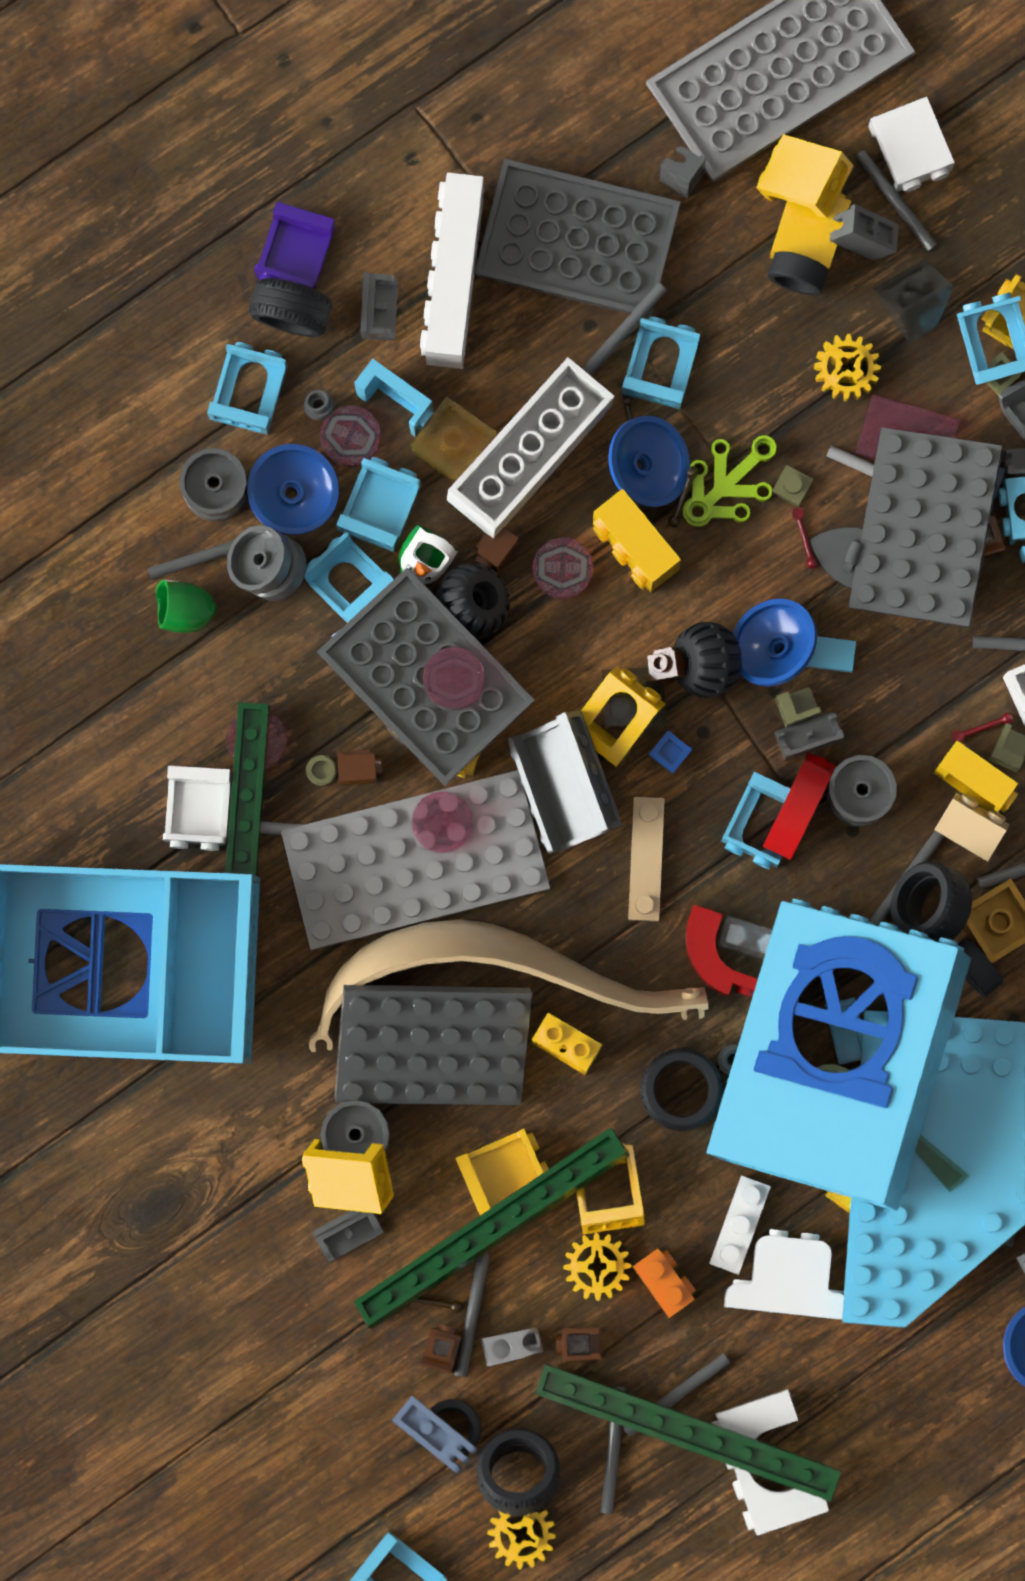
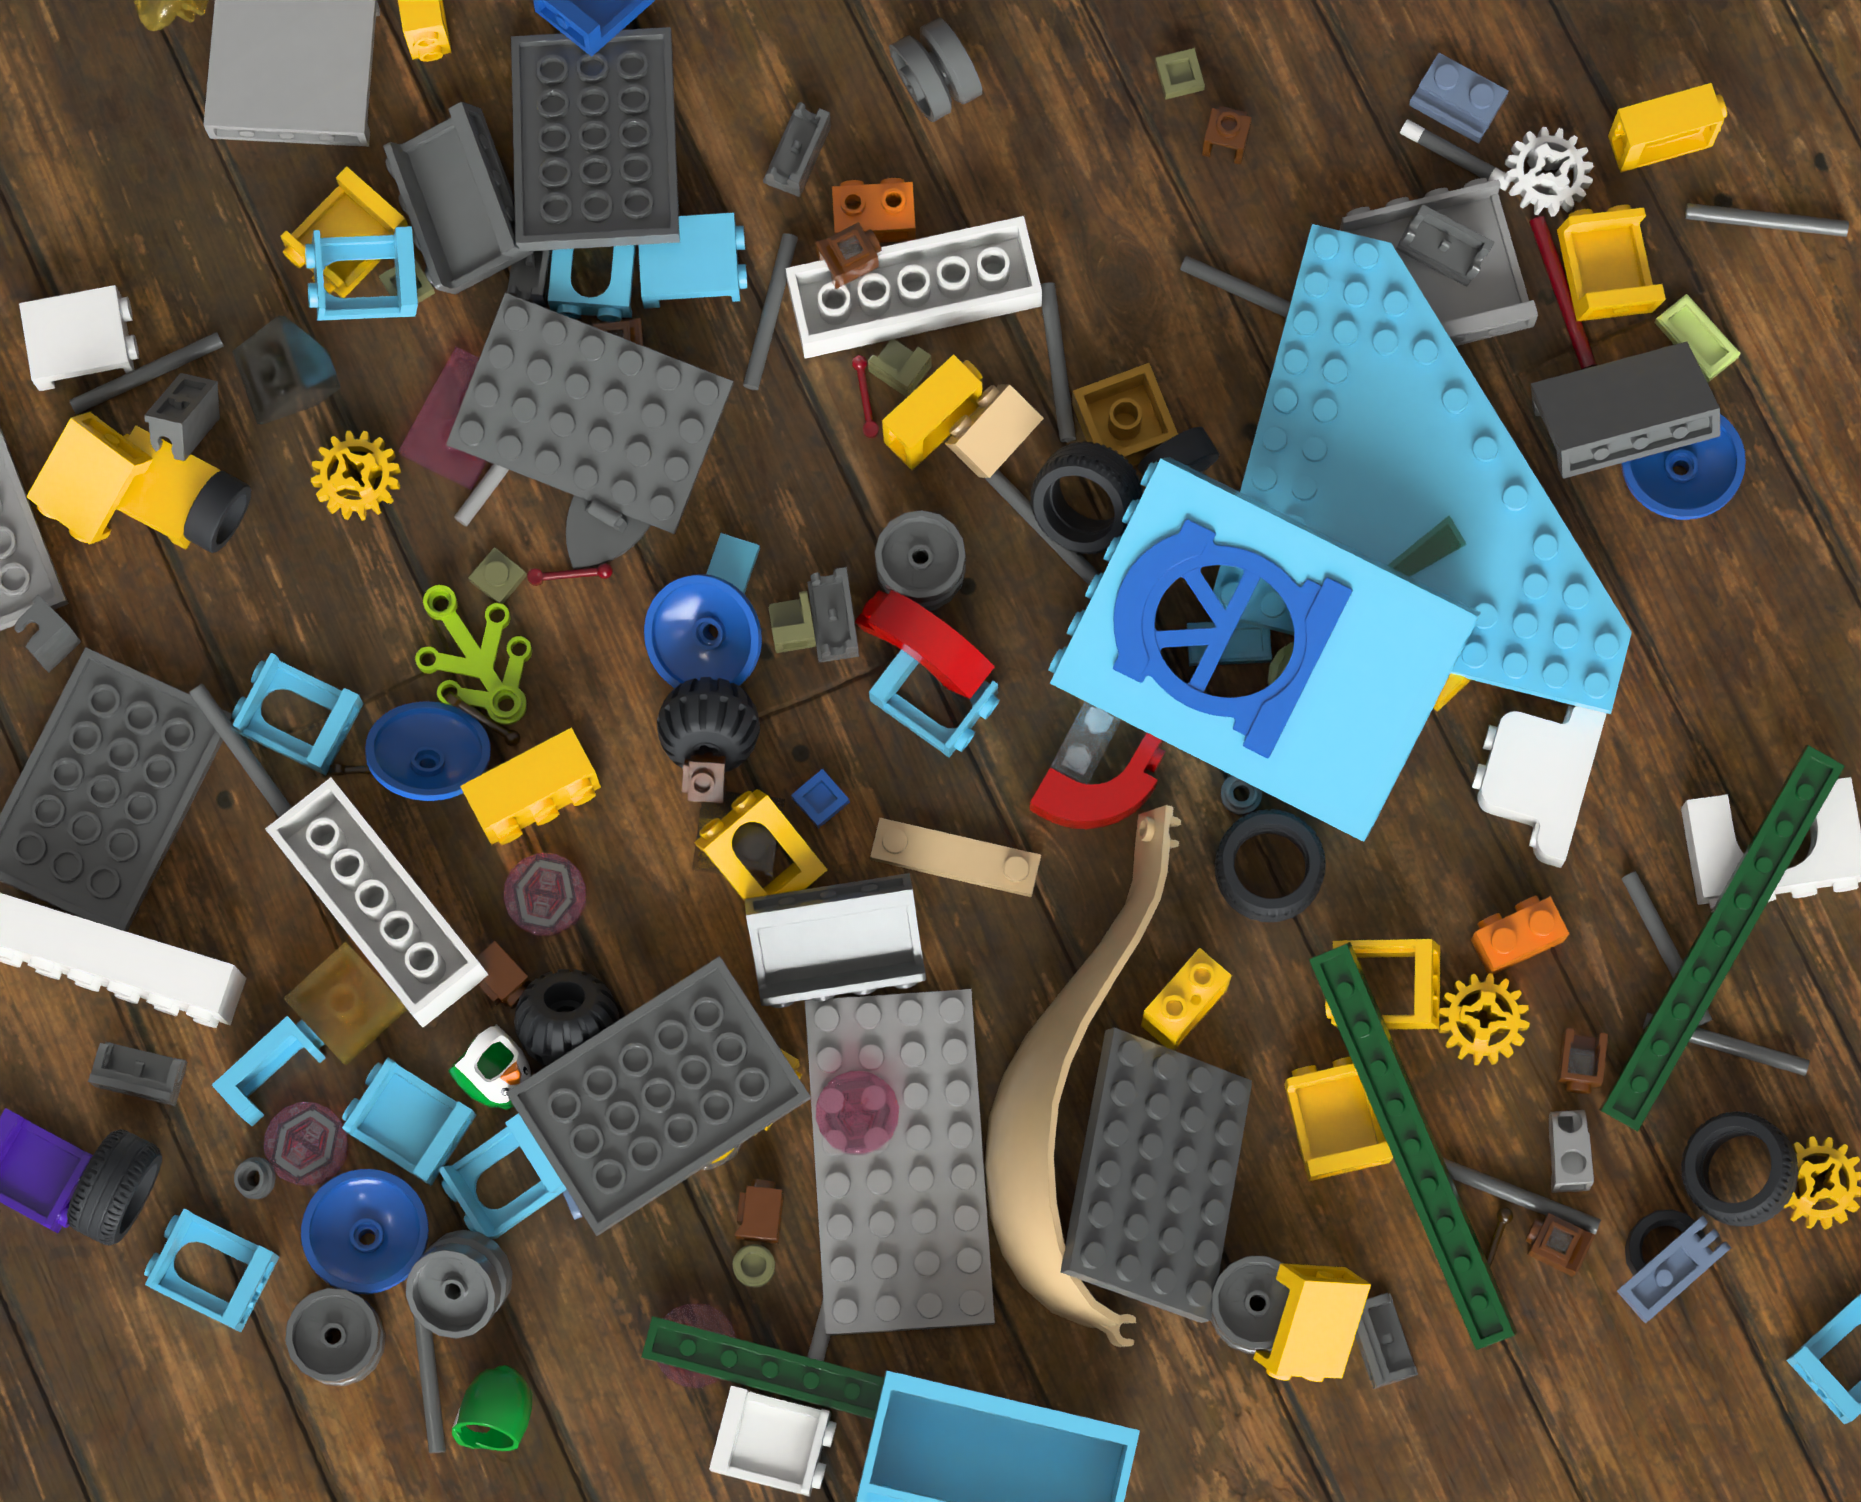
camera: 80 degrees left, 5 degrees down
clear pink tile [423,647,485,710] -> none
white plate [709,1176,771,1275] -> none

